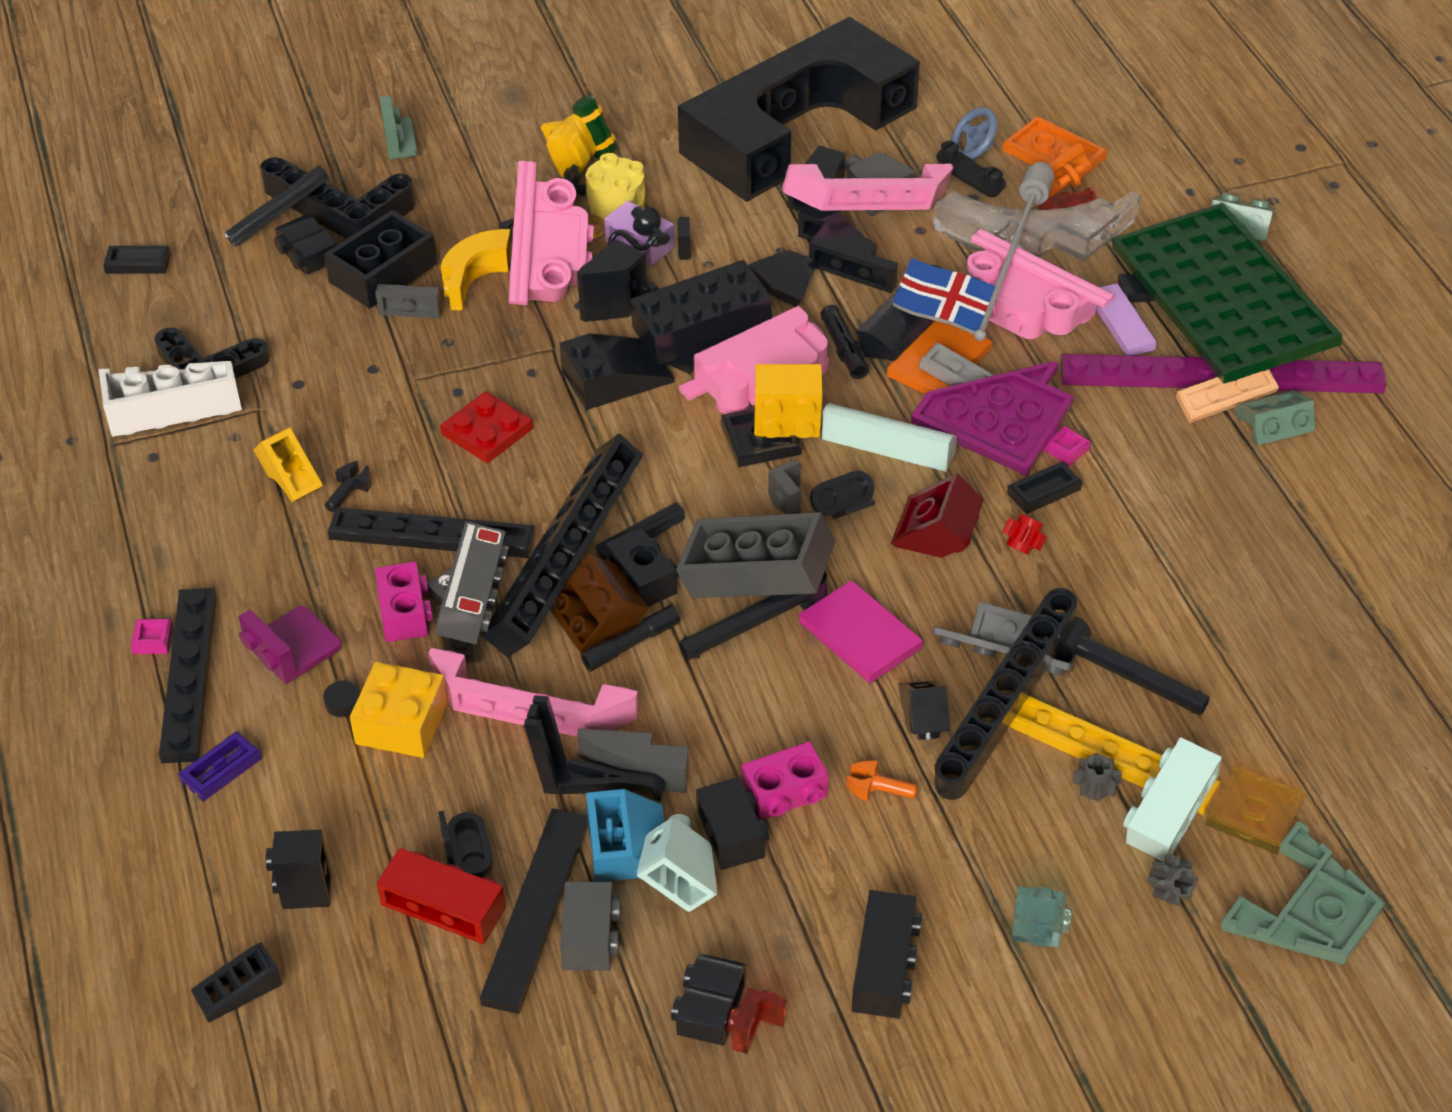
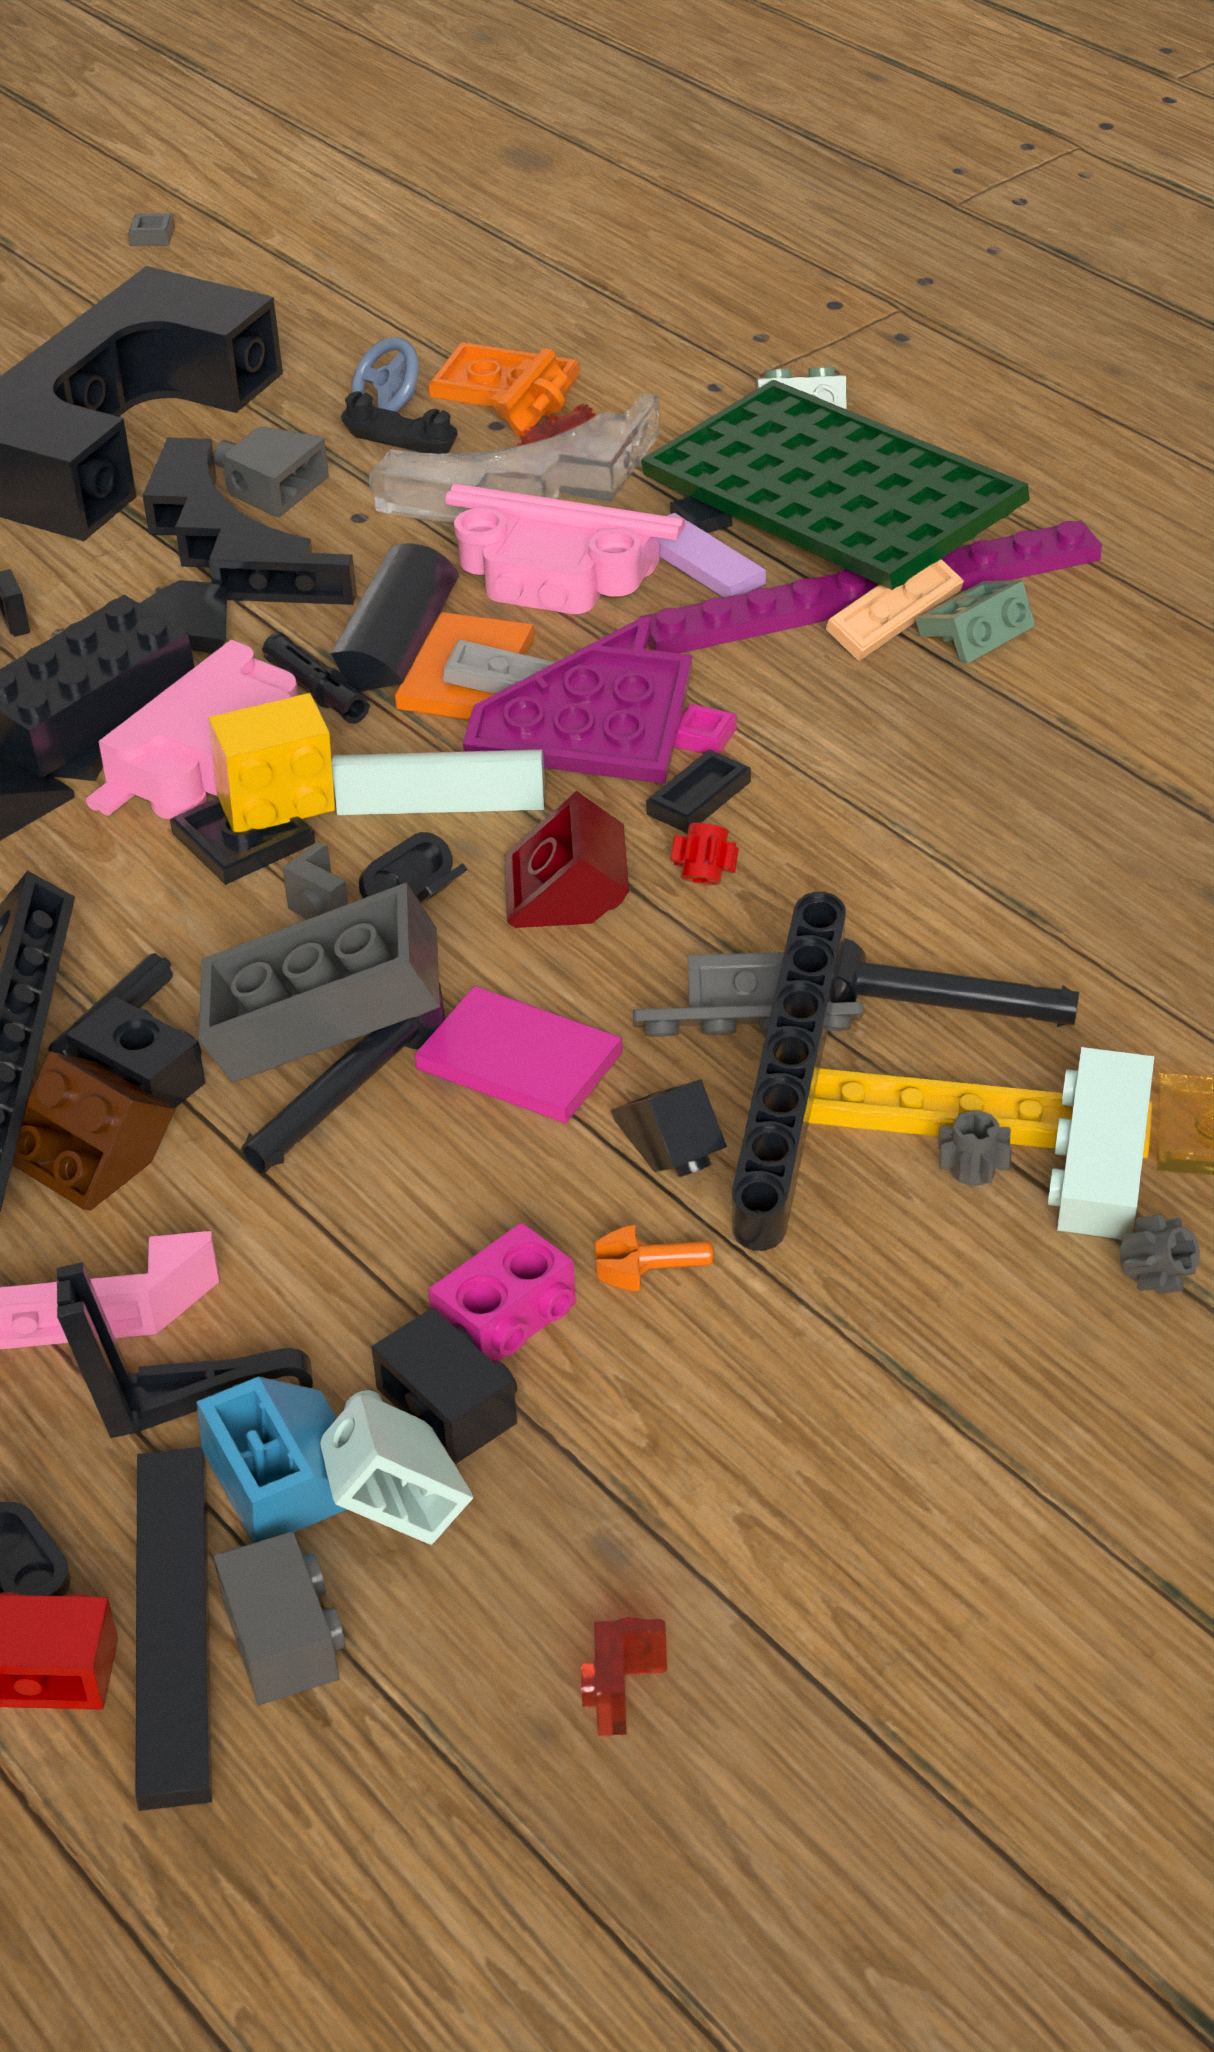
camera: 20 degrees left, 5 degrees down
dark grey slope [577,729,689,793] -> none
black piece [580,605,680,672] -> none
black brick [671,953,746,1046] -> none
bright pink slope [782,164,953,211] -> none
black brick [852,890,923,1019] -> none
flag [893,162,1055,341] -> none
clear light blue brick [1011,886,1072,947] -> none

